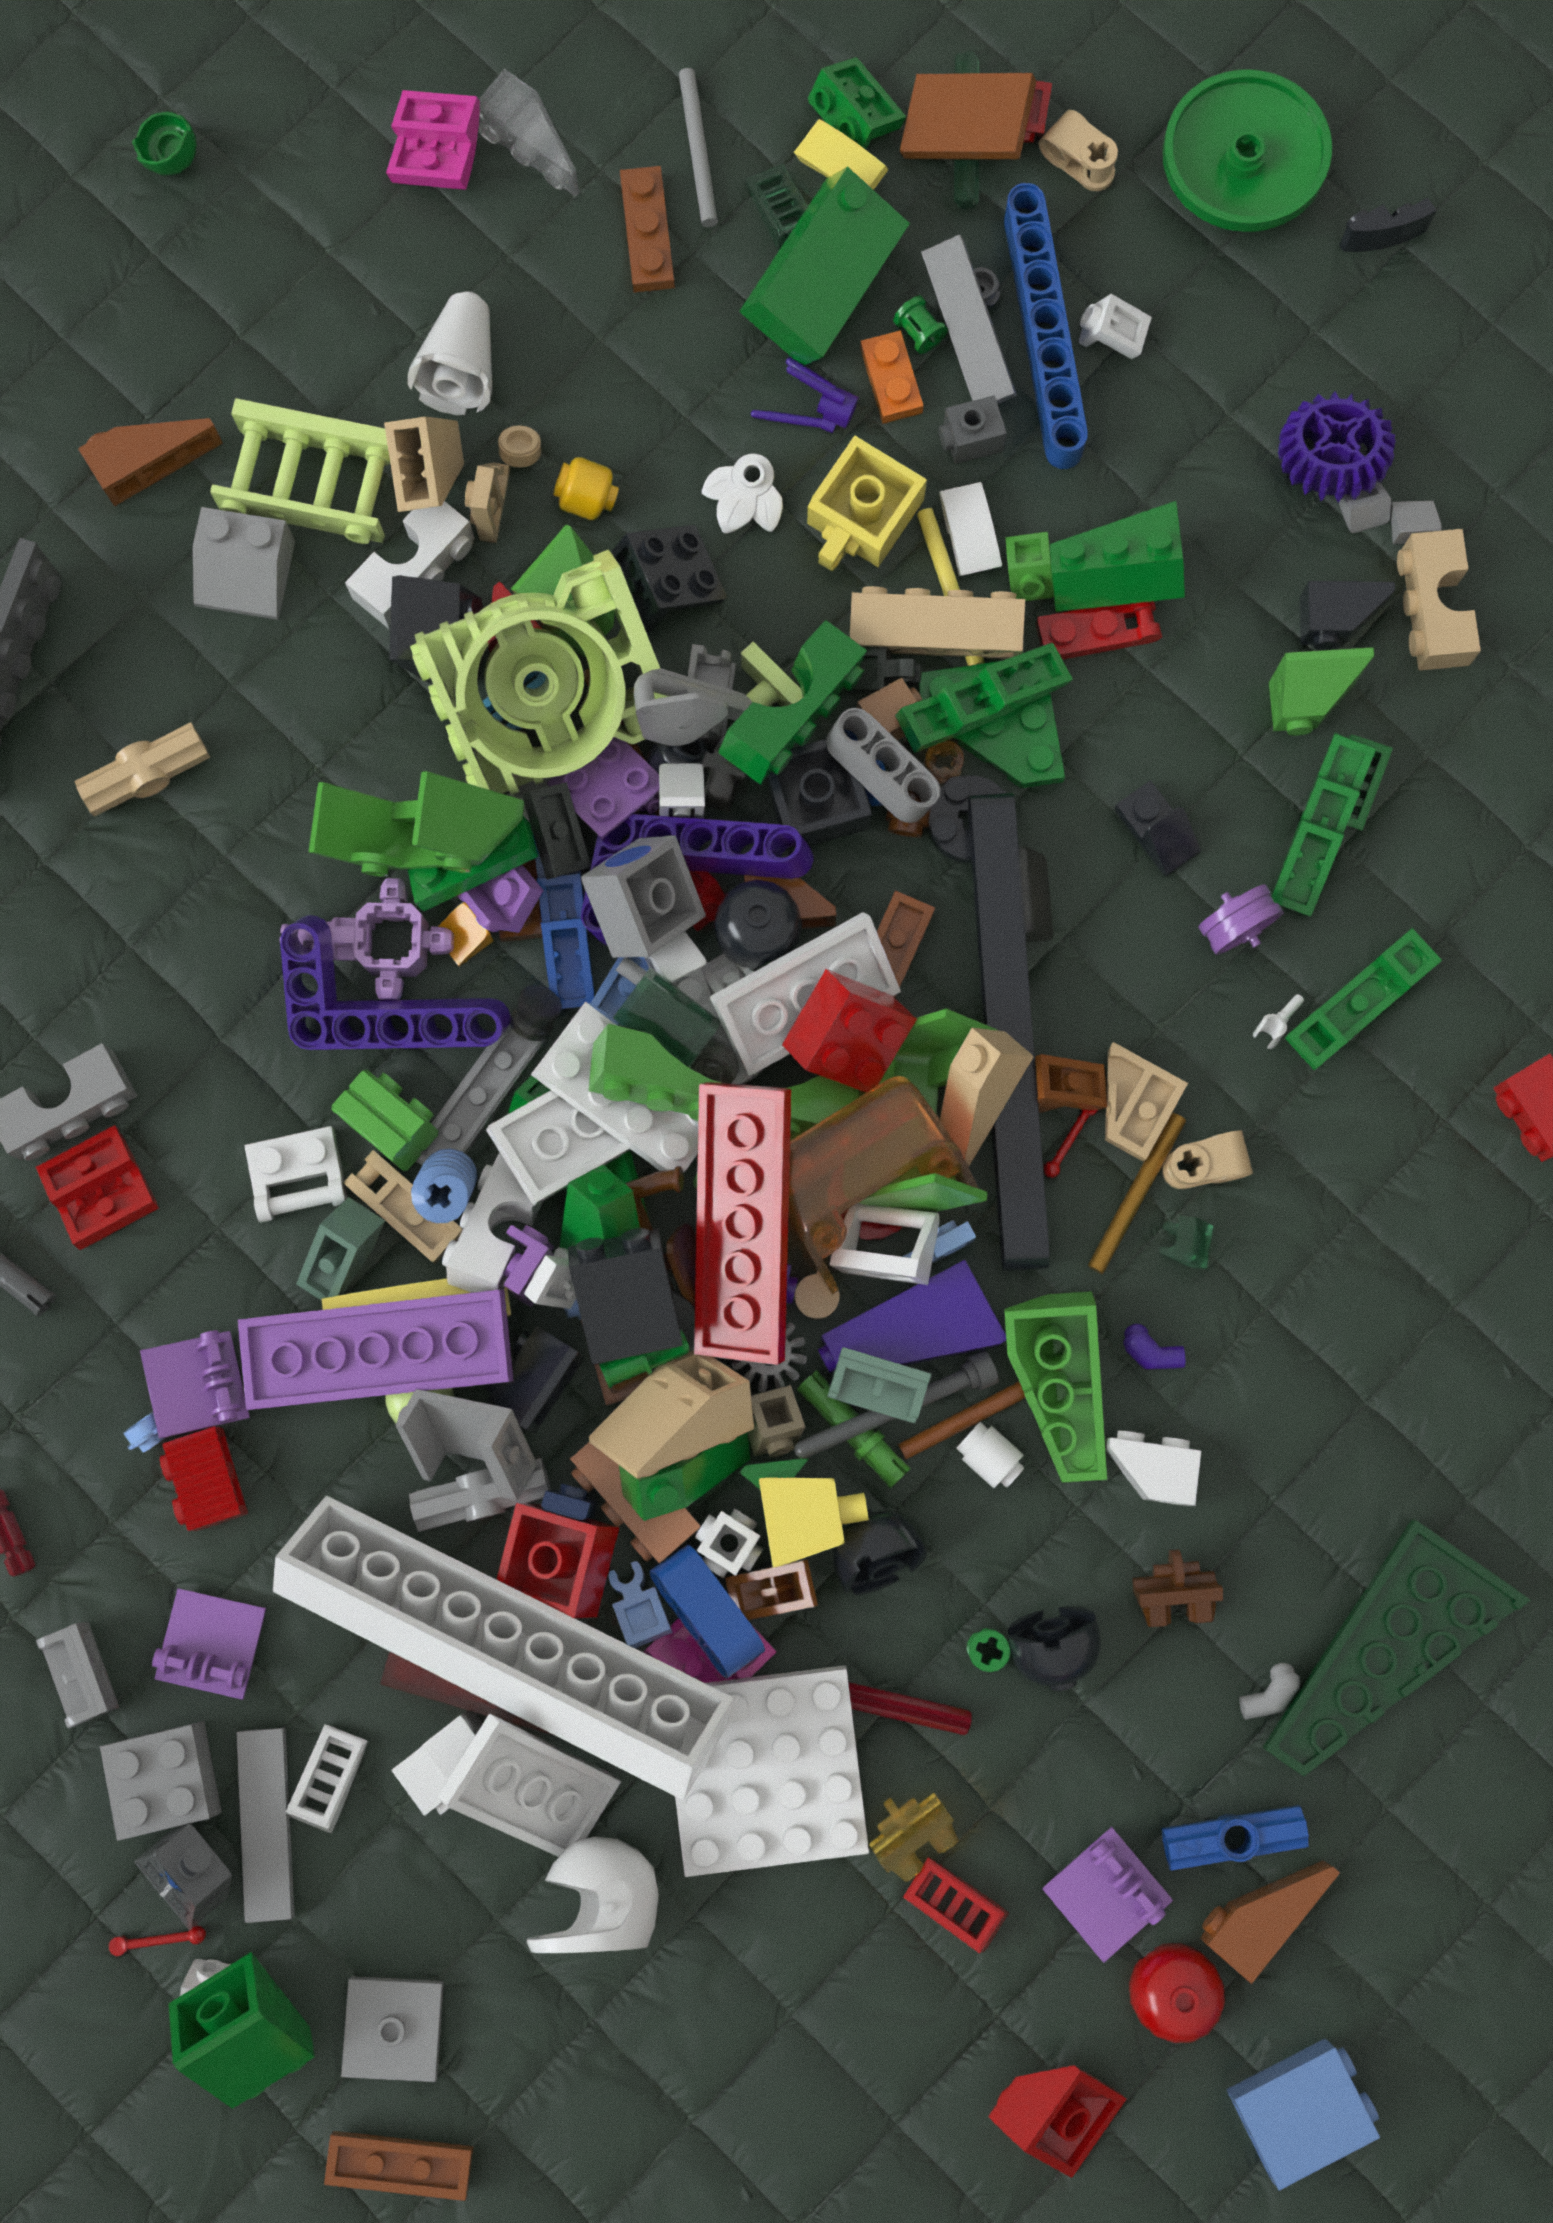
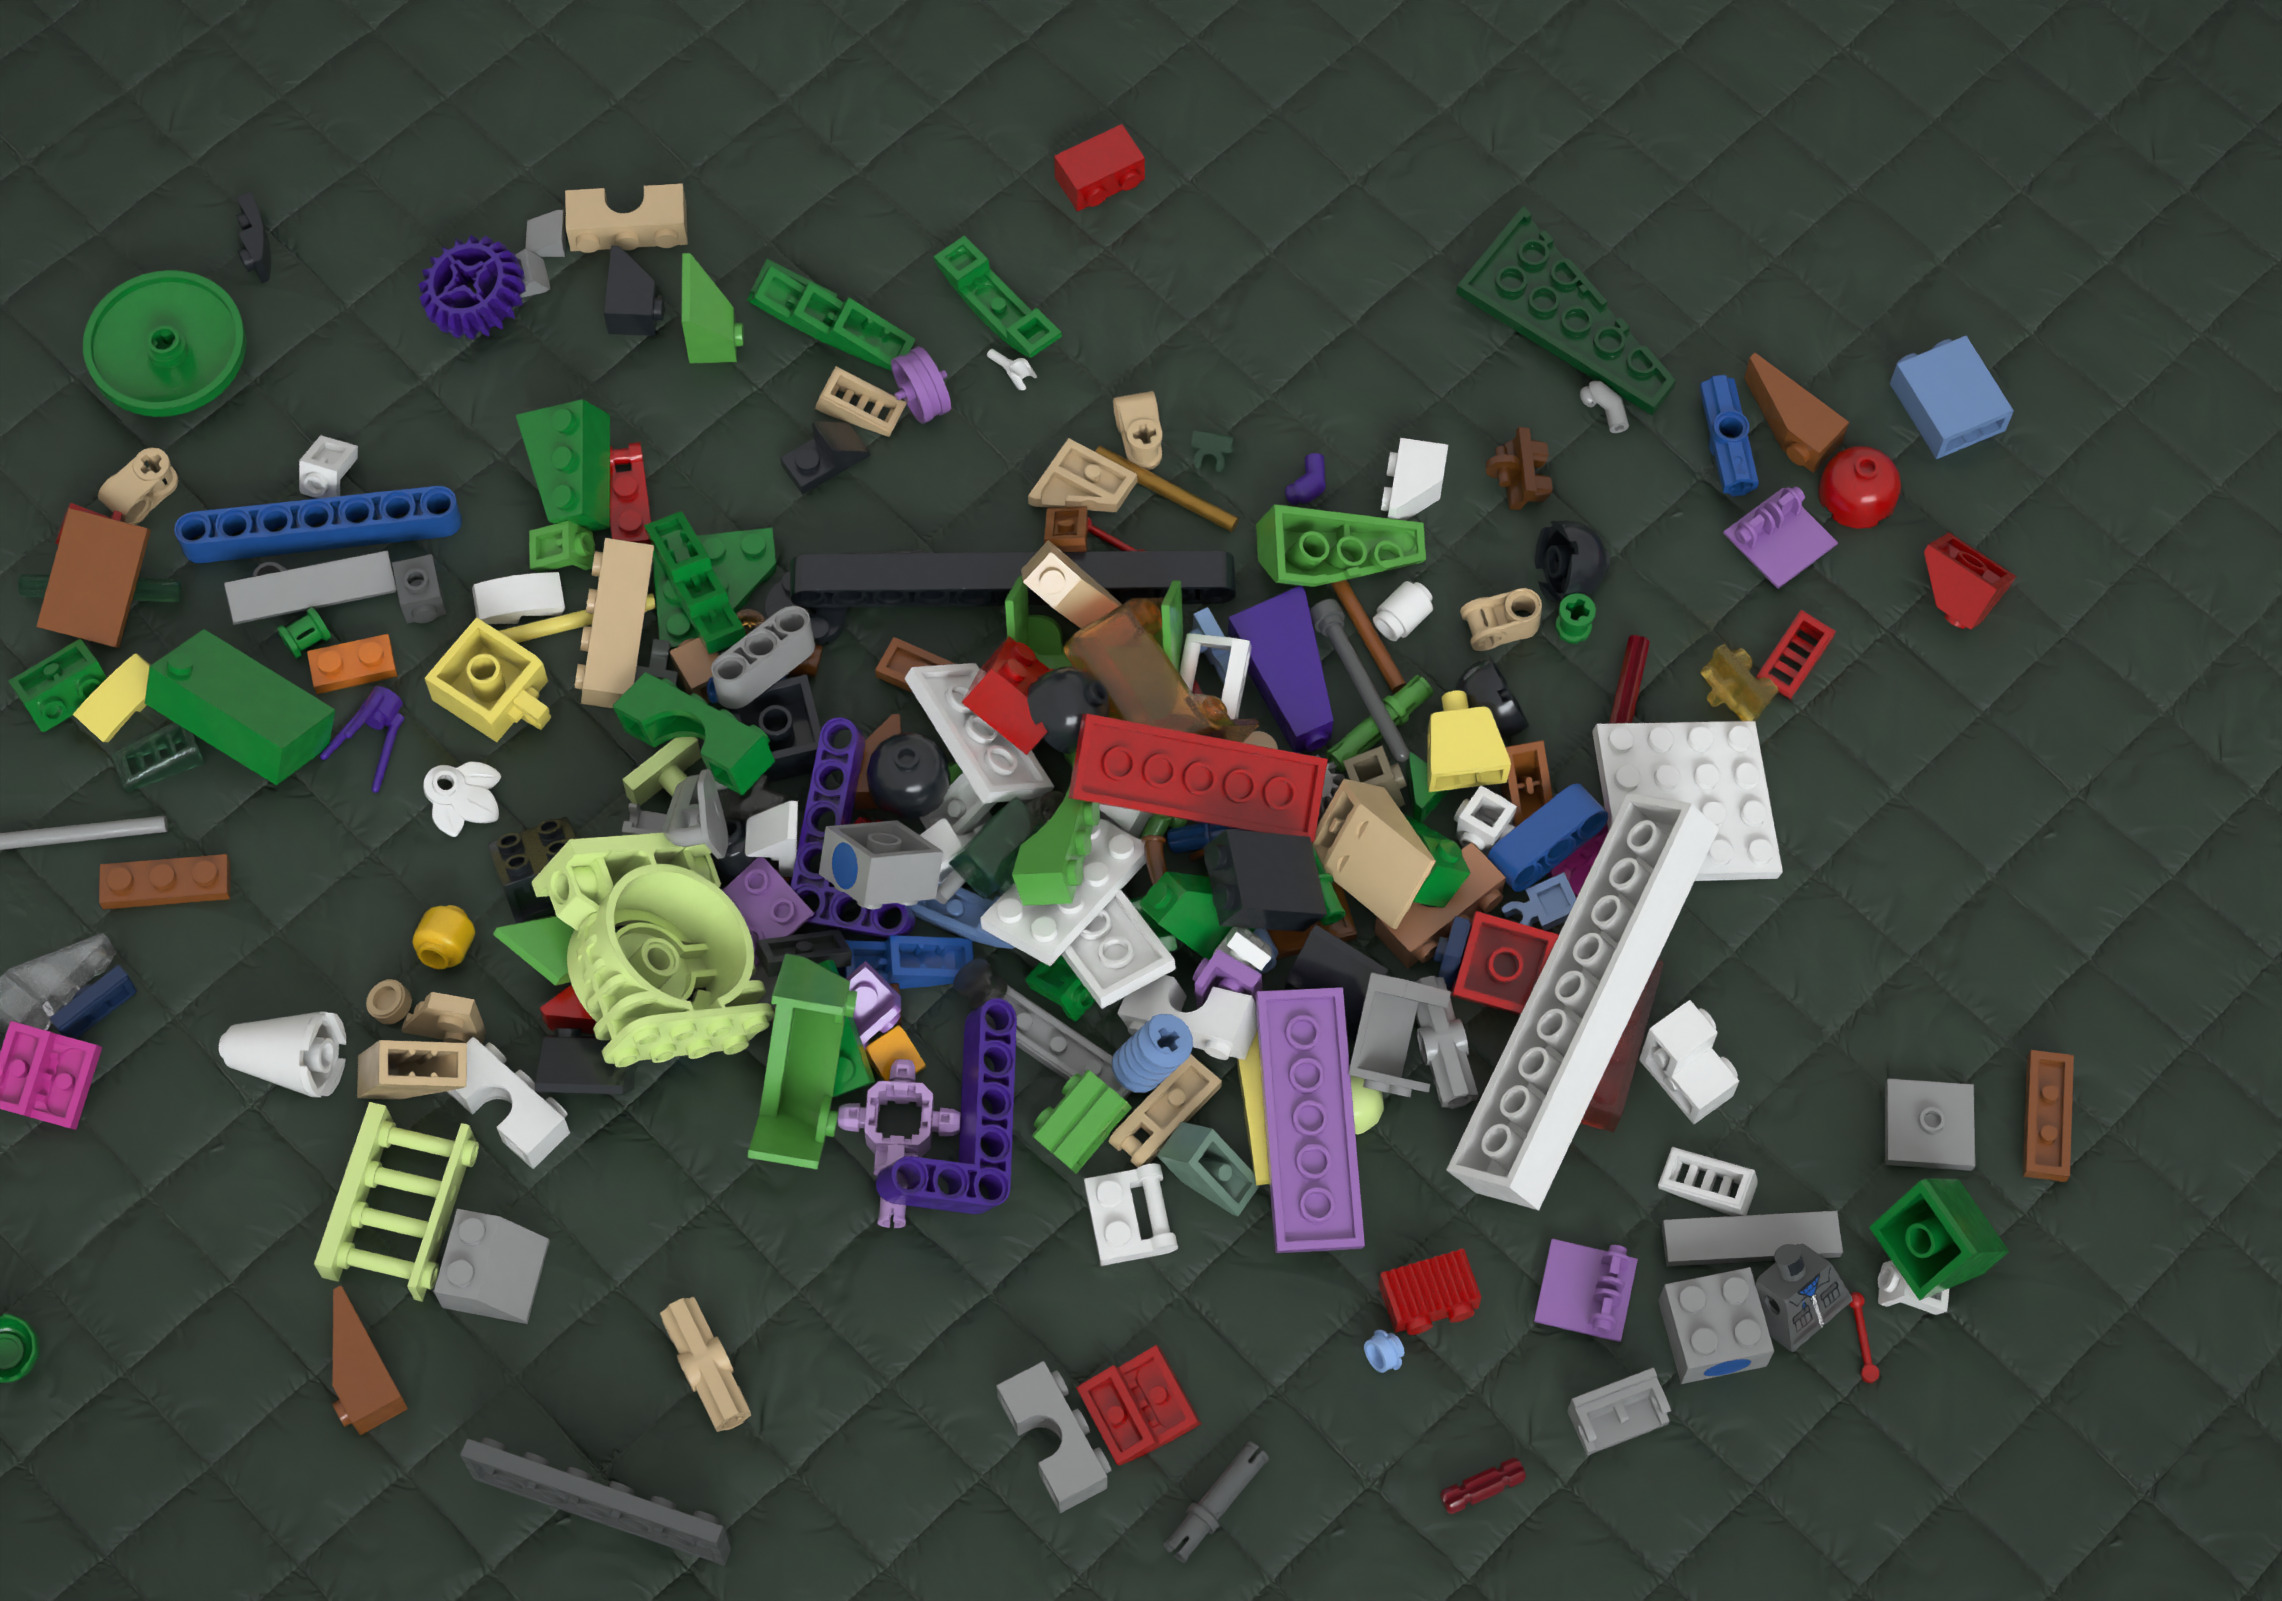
camera: 90 degrees left, 15 degrees down
medium lavender hinge [140,1330,250,1439] -> none
white plate [437,1713,621,1857] -> none
white piece [527,1837,659,1953] -> none
sand green hinge [827,1347,931,1424] -> none
none -> dark blue plate [49,965,137,1039]
none -> tan slope [815,366,907,437]
none -> black cylinder [1027,666,1109,754]
none -> tan piece [1460,588,1542,651]

